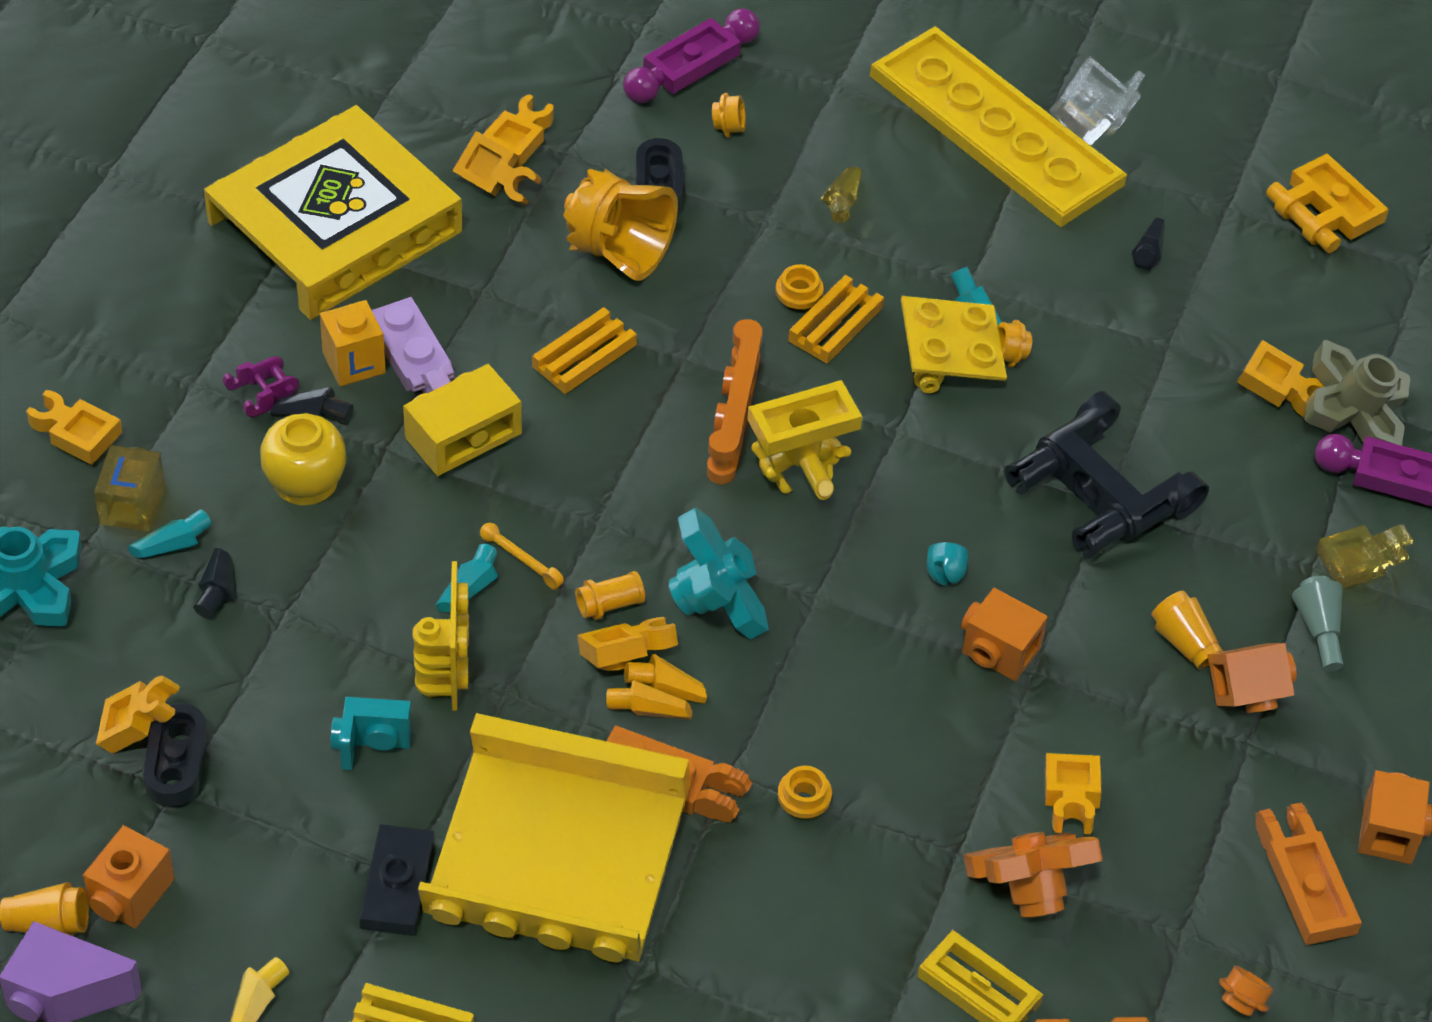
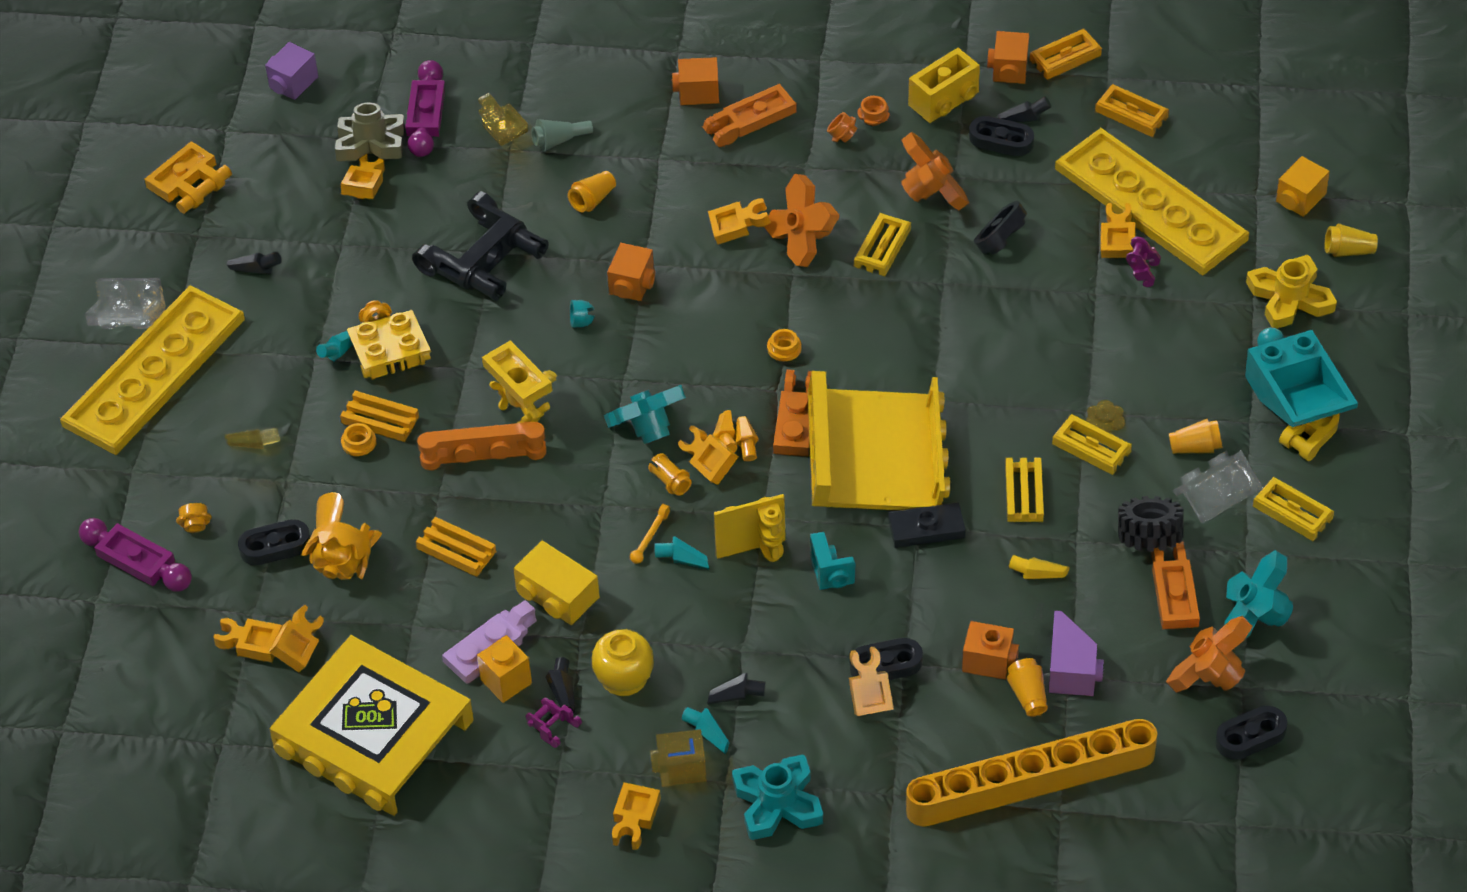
camera: 100 degrees left, 0 degrees up
orange brick [1208,643,1297,713] -> none

